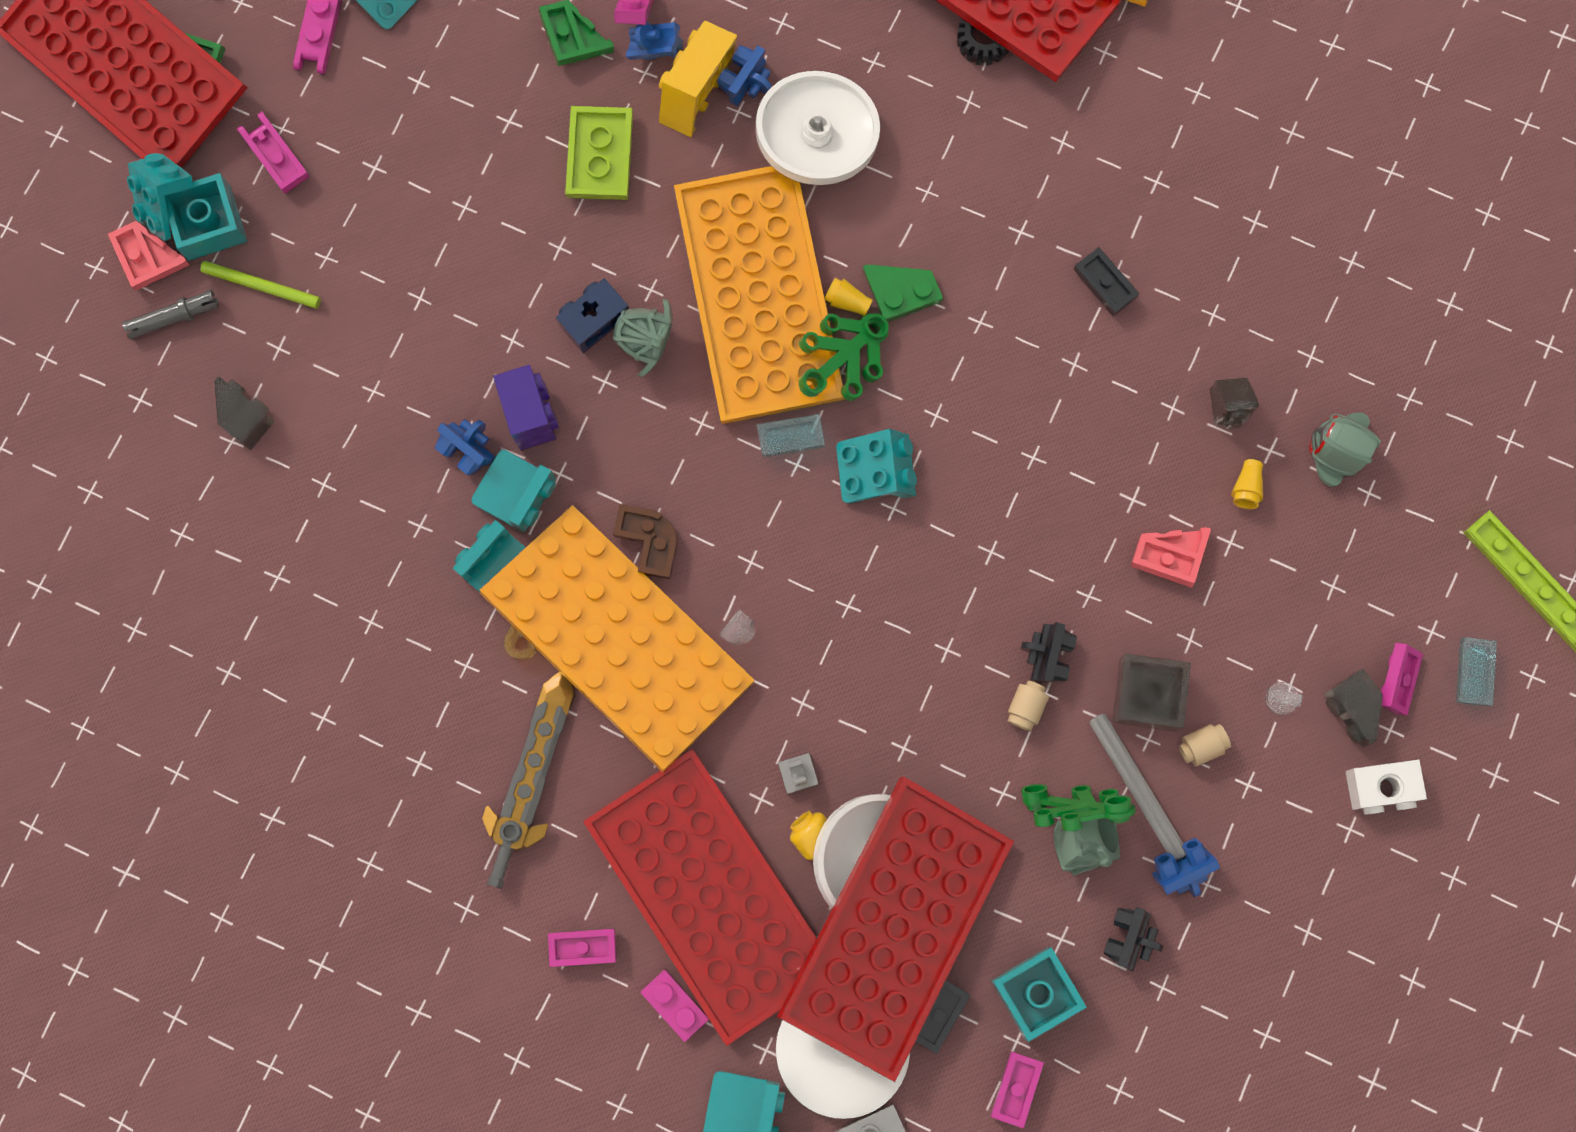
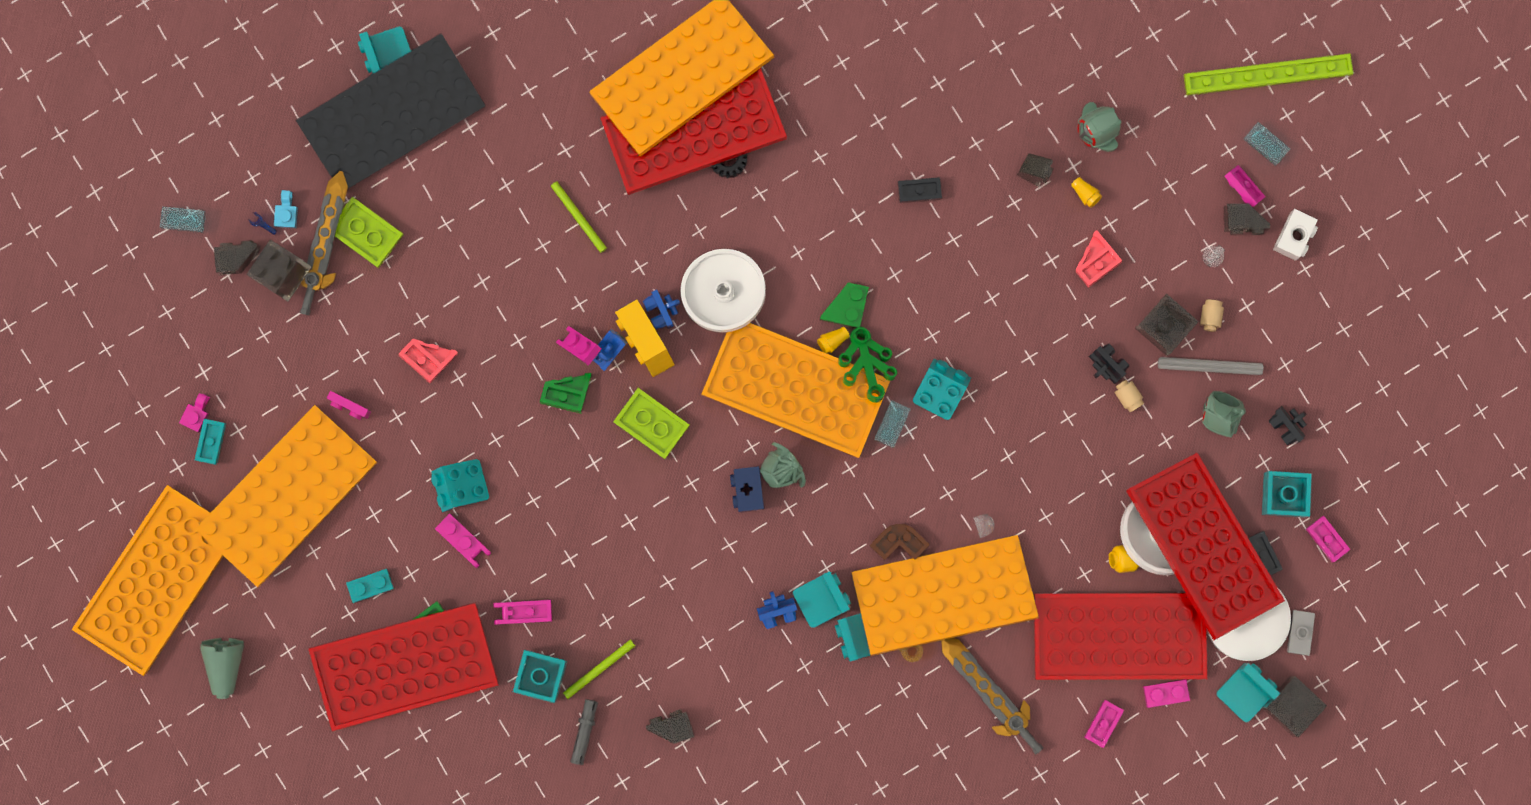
camera: 65 degrees left, 5 degrees up
coral wing [108,221,190,291] -> none
teal bracket [127,153,193,241] -> none
dark purple brick [493,364,559,451] -> none
light grey tile [778,753,819,795] -> none
green plant [1021,784,1136,831] -> none
blue hips [1152,838,1220,897] -> none

